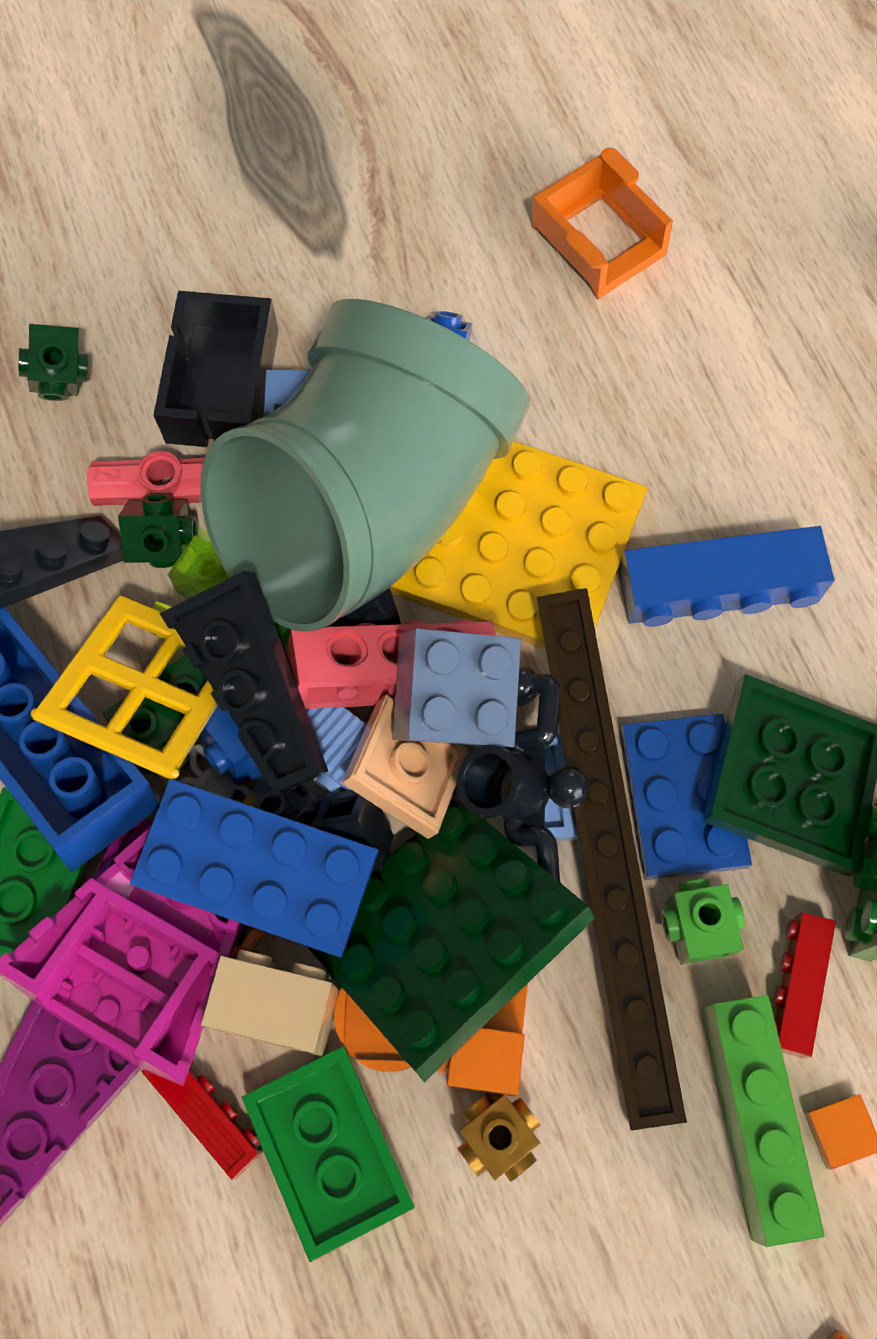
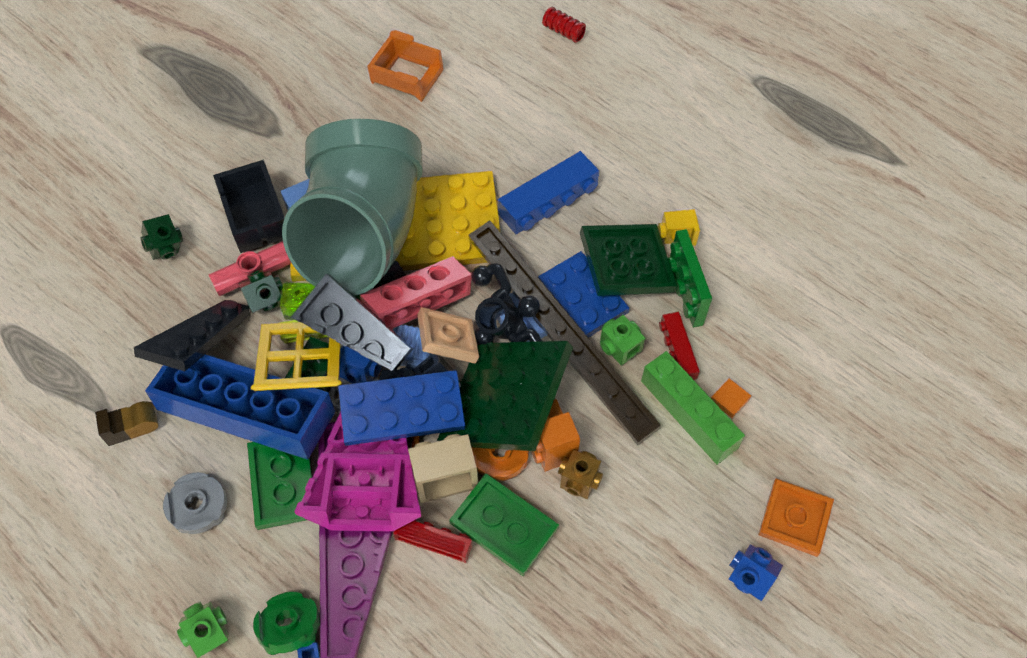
camera: 30 degrees left, 10 degrees down
sand blue brick [392,628,521,747] -> none

